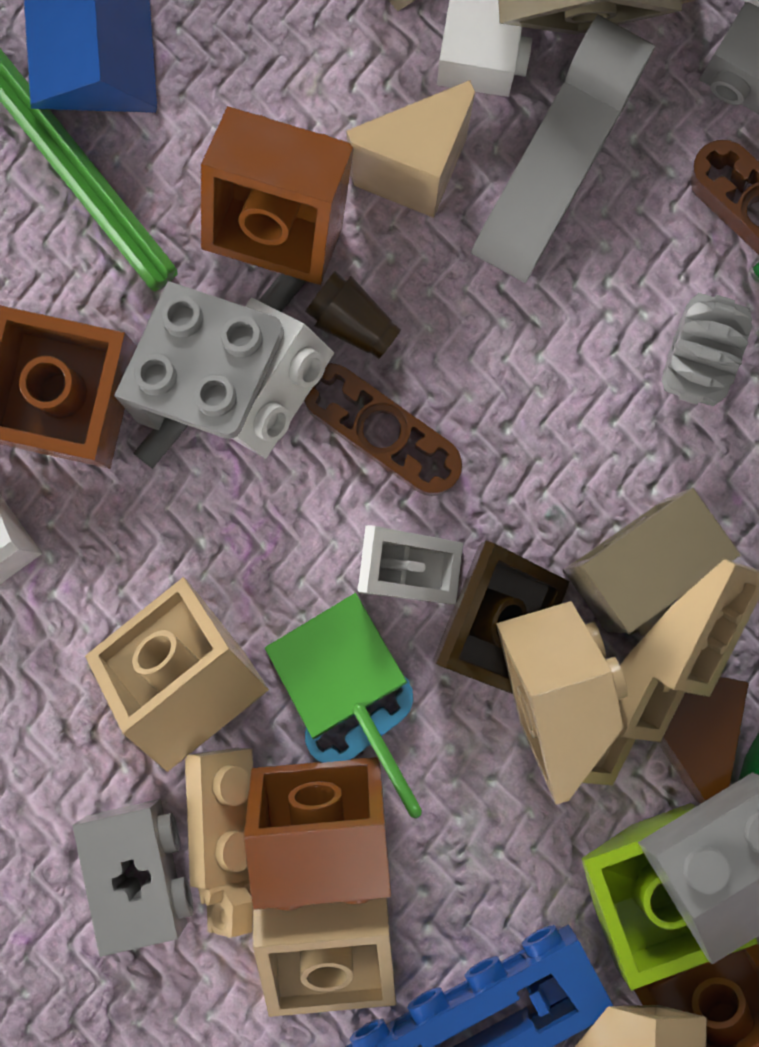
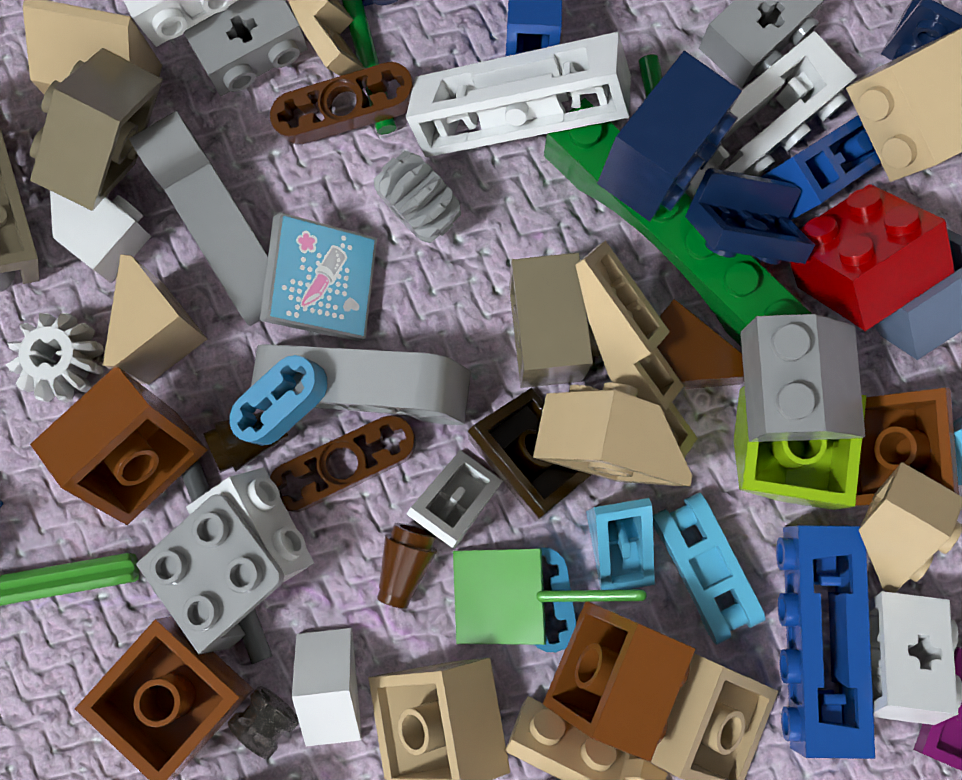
camera: 60 degrees left, 5 degrees down
none -> white gear [6,313,105,403]
none -> clear smoke wheel [227,686,299,759]
none -> dark azure beam [230,355,327,446]
none -> light grey beam [251,344,471,425]
none -> tile [260,212,377,341]
none -> white slope [292,627,362,746]
none -> reddish brown cone [377,523,437,609]
none -> medium azure slope [586,498,655,590]
none -> medium azure plate [653,492,766,645]

